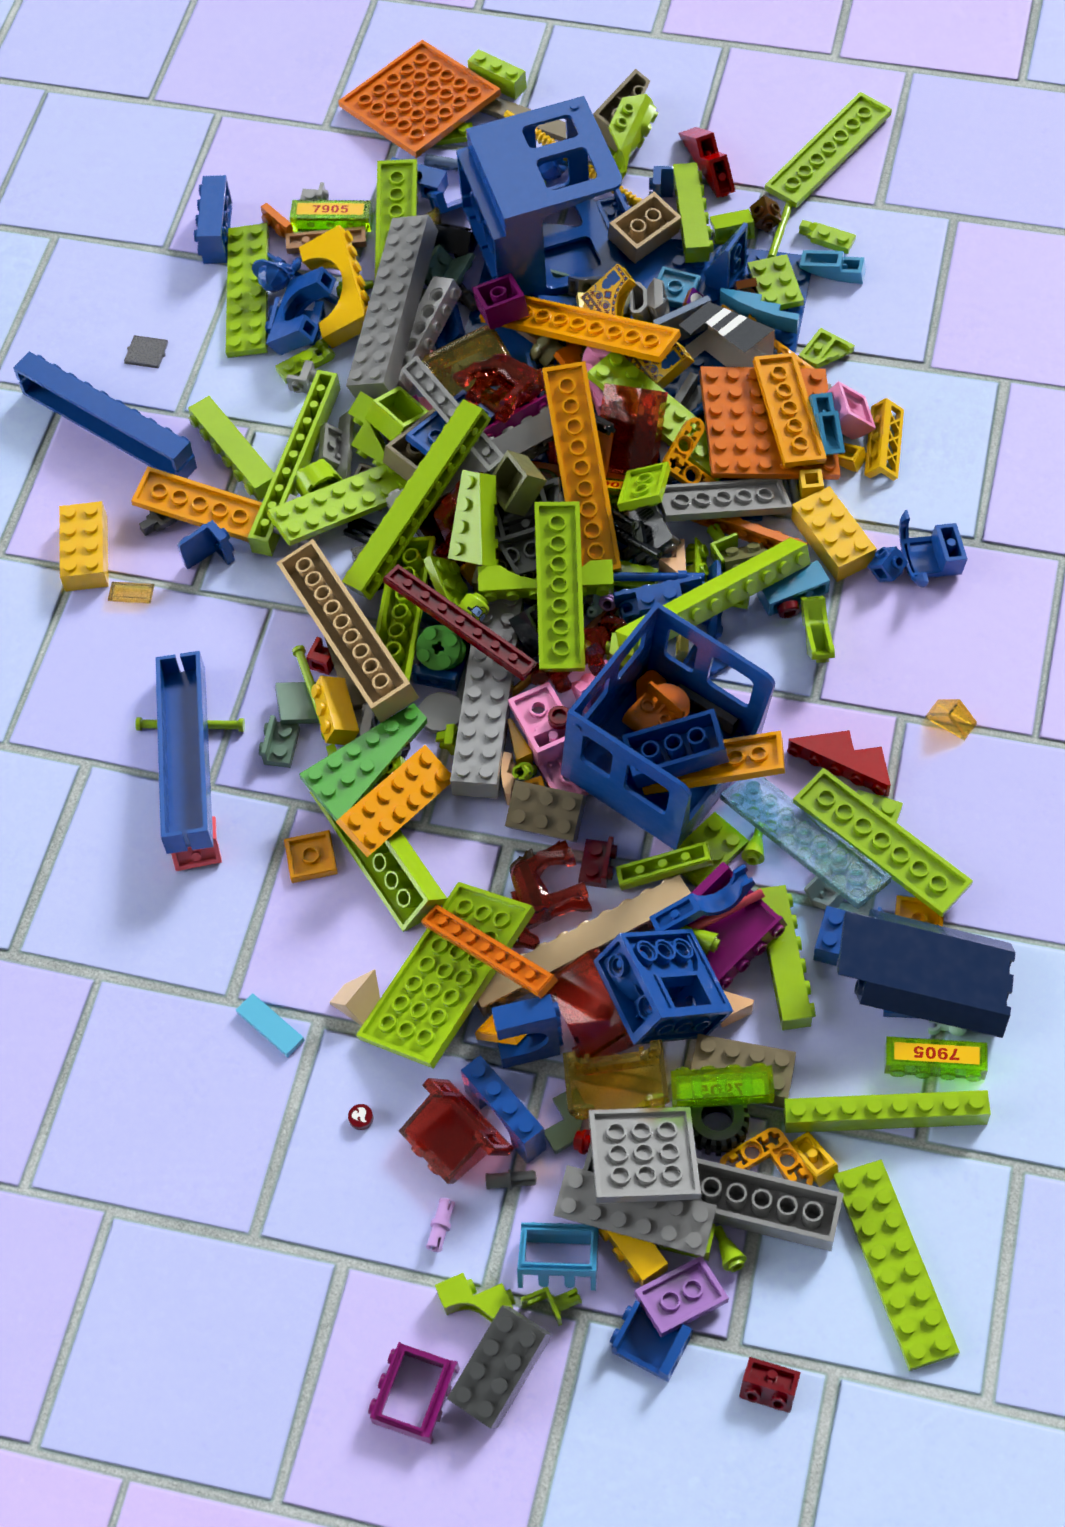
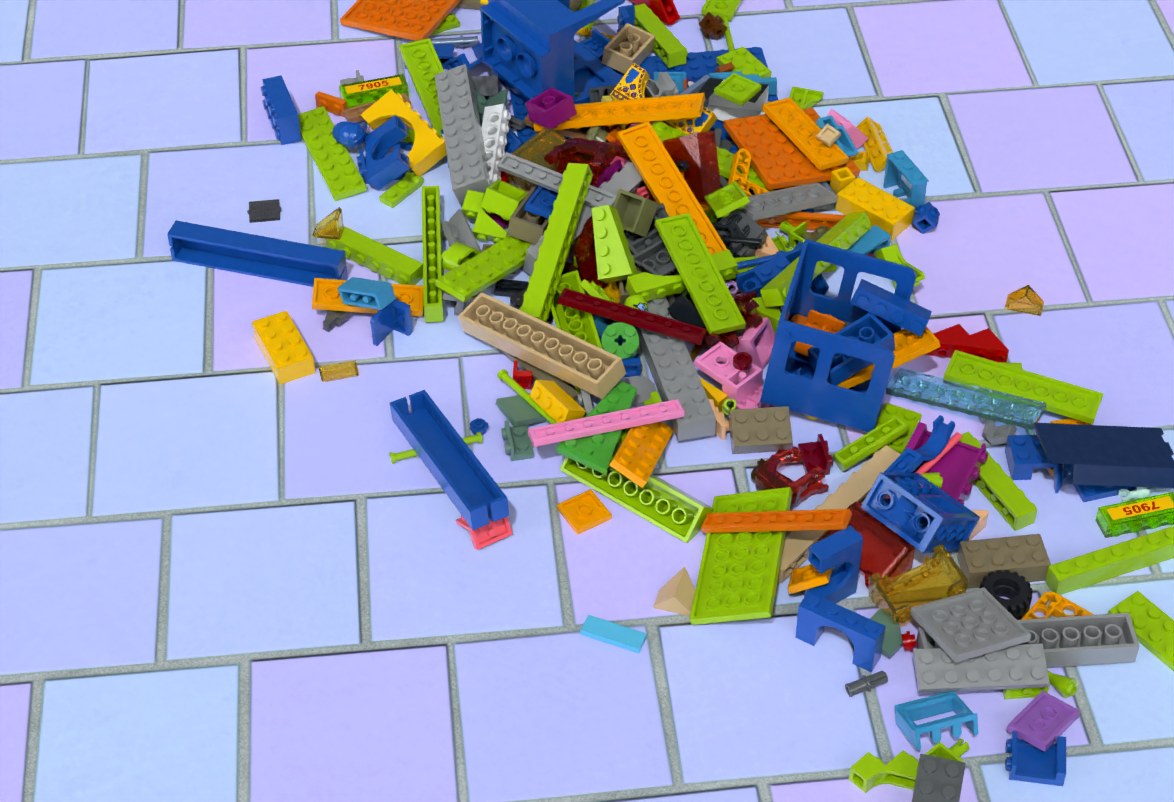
camera: 25 degrees left, 15 degrees down
light grey bracket [286,360,317,394] -> none
dark red tile [348,1104,374,1130] -> none
clear red windscreen [399,1078,515,1184] -> none
lavender pin [426,1198,455,1252] -> none
yellow brick [598,1229,668,1286] -> none
clear neon green brick [670,1063,775,1107] -> none
blue slope [704,222,748,291] -> none
lime hinge [709,209,755,245] -> none
dark red bracket [739,1357,801,1413] -> none
lime cone [741,824,765,865] -> none
yellow slope [790,1131,839,1187] -> none
lime hinge [799,220,856,254] -> none
dark azure slope [799,250,866,284] -> none
blue piece [899,510,968,588] -> none
none -> clear yellow slope [313,207,344,240]
none -> dark azure brick [338,277,396,310]
none -> blue plate [470,418,489,435]
none -> bright pink tile [528,399,685,447]
none -> lime tile [714,73,761,106]
none -> tan tile [816,124,841,147]
none -> blue brick [850,279,932,336]
none -> dark azure window [883,150,929,211]

